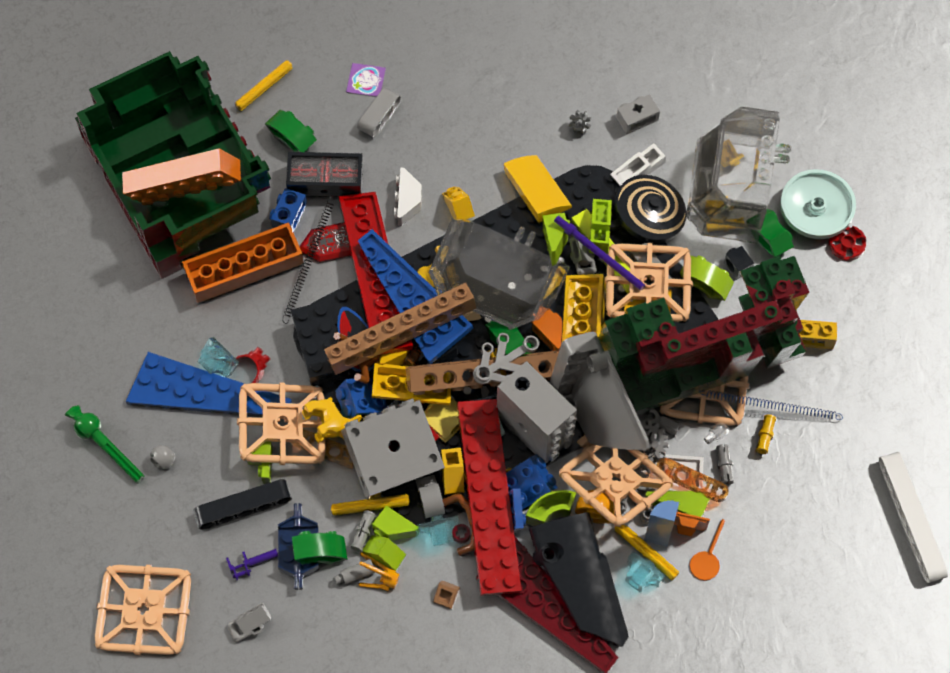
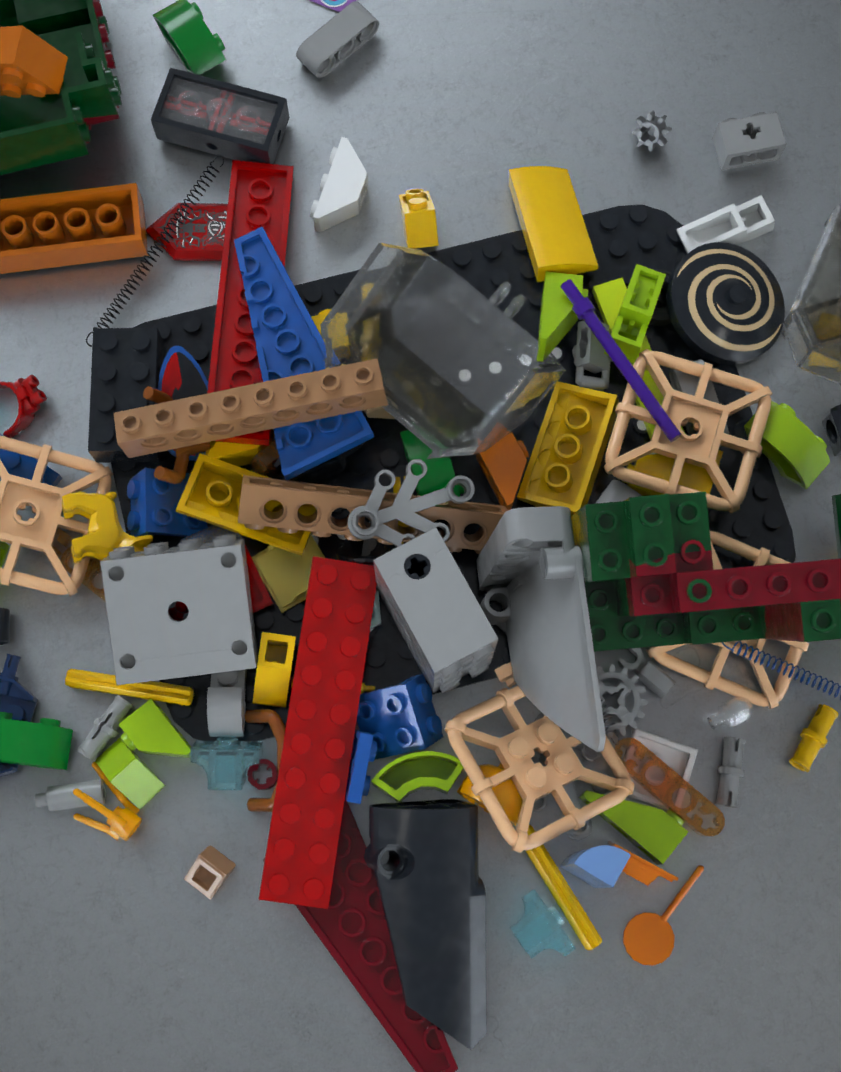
camera: 15 degrees right, 10 degrees up
blue brick [269,188,307,233] -> none

